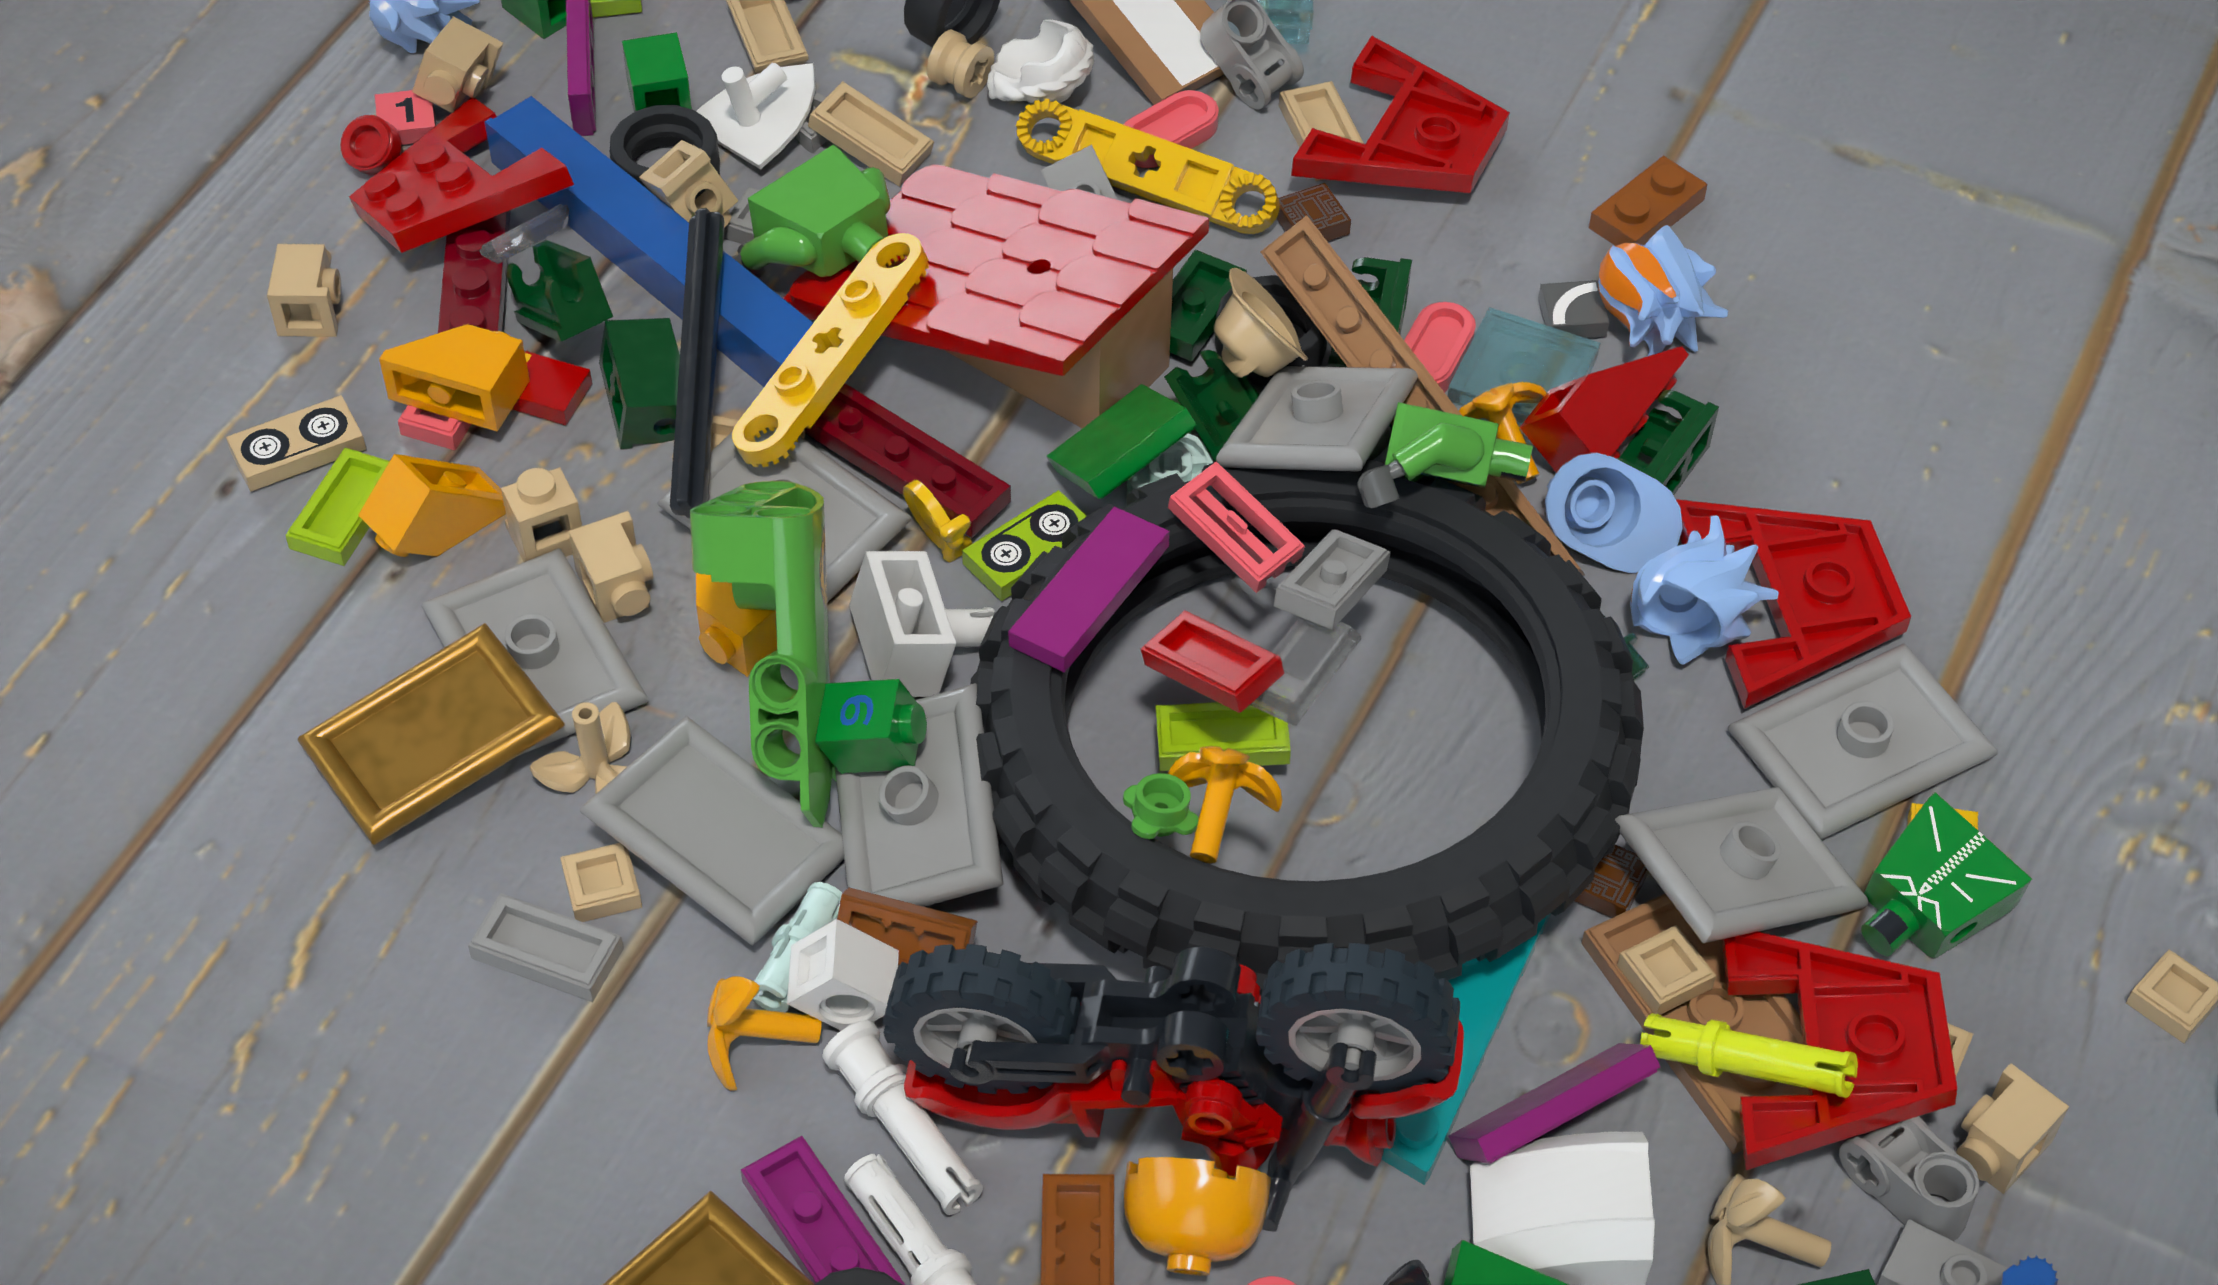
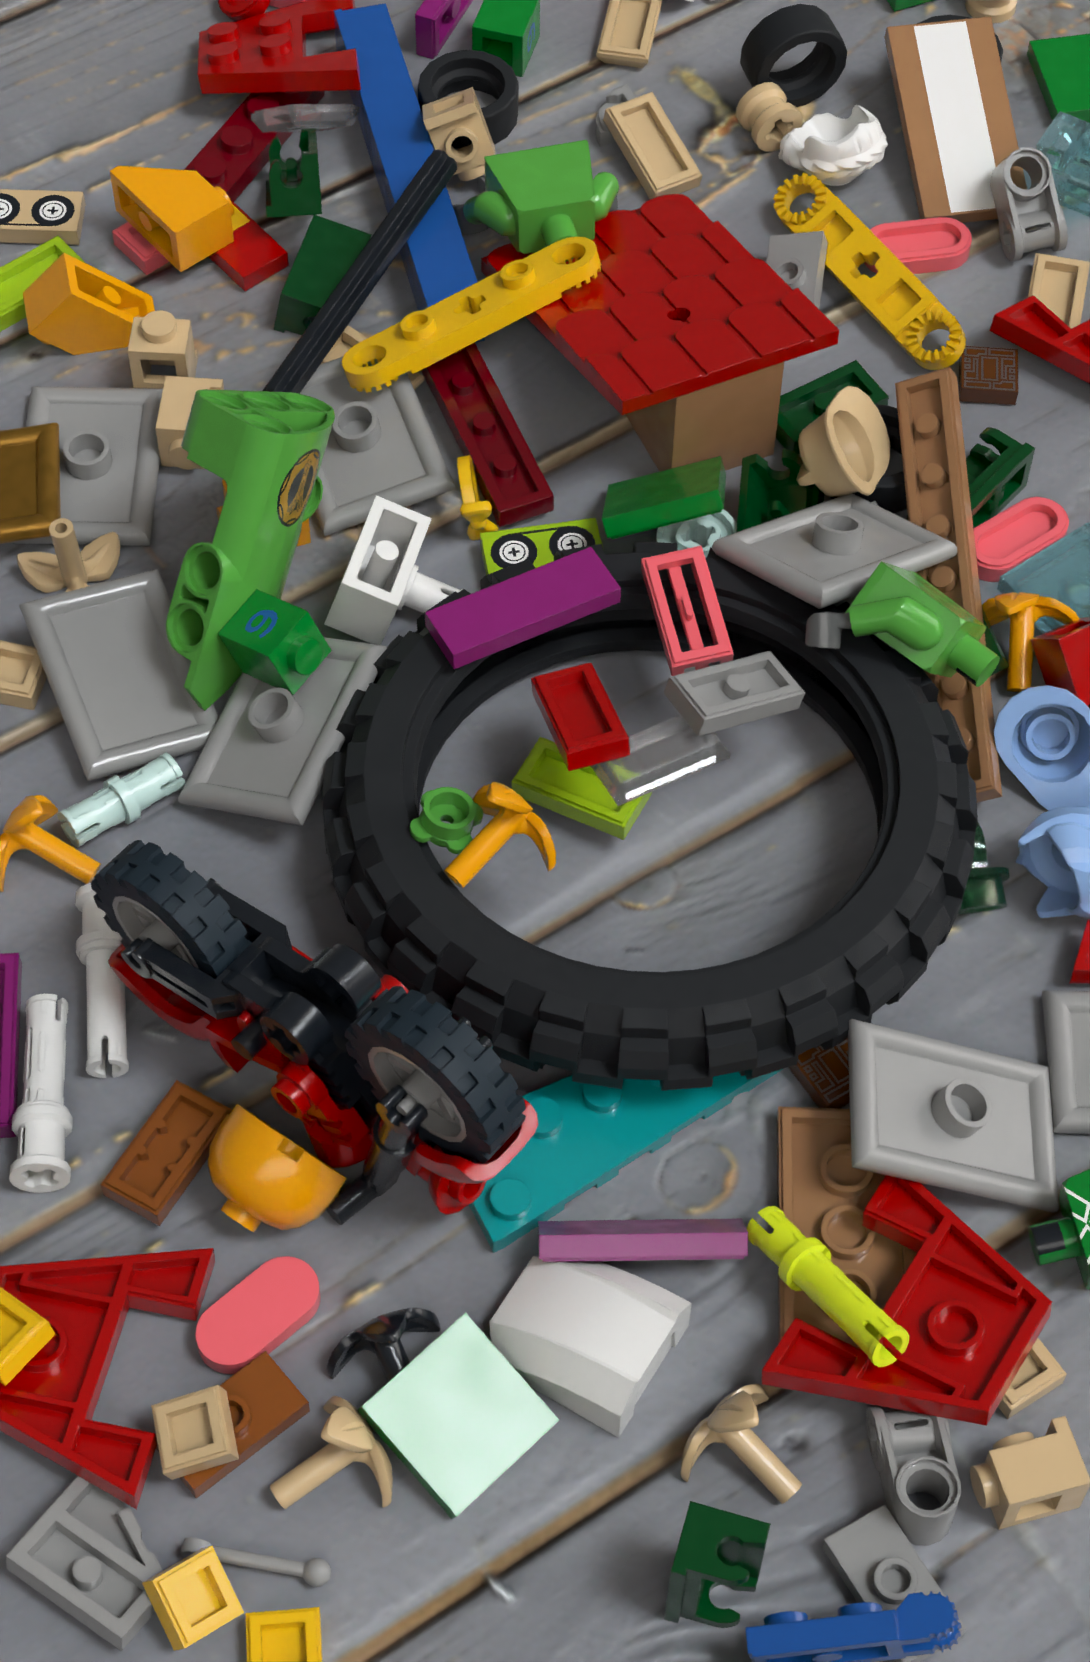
camera: 30 degrees right, 5 degrees up
tan brick [267,244,341,337] -> none
white shield [696,63,816,169] -> none
white brick [787,919,899,1031] -> none
dark orange plate [837,887,978,966] -> none
tan tile [1617,925,1716,1015] -> none

